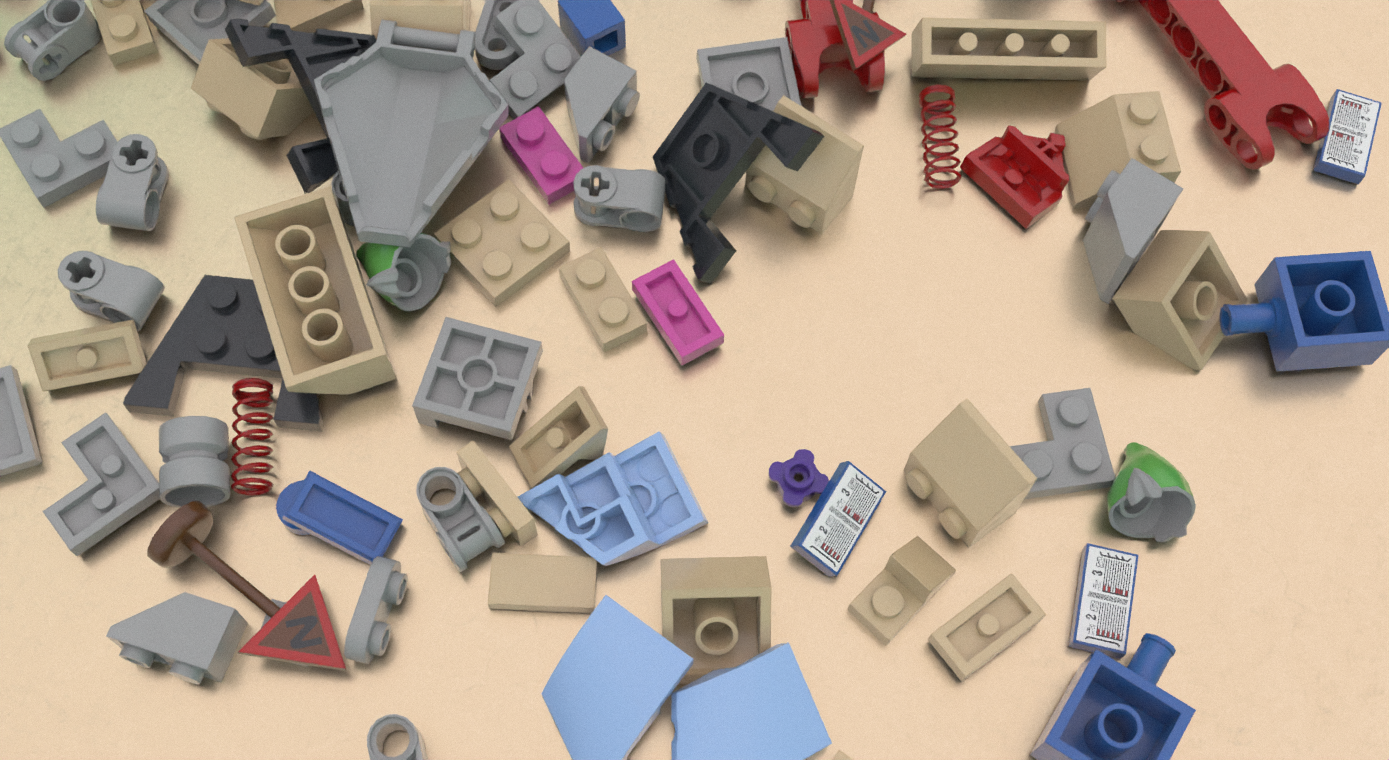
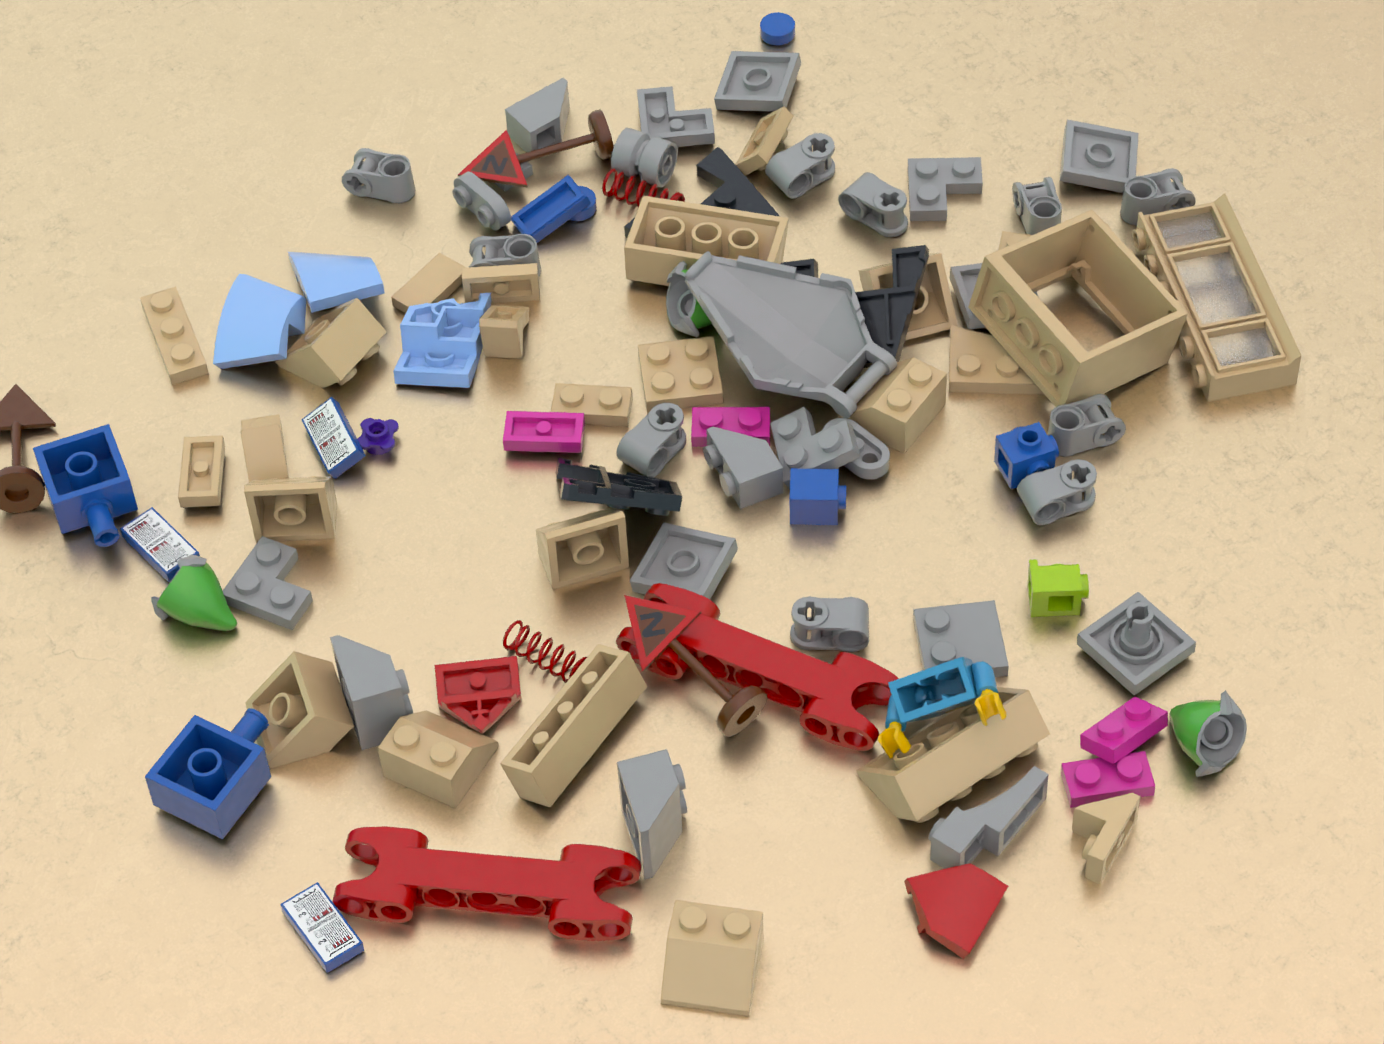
camera: 130 degrees right, 15 degrees down
light grey piece [412,317,543,440] -> none

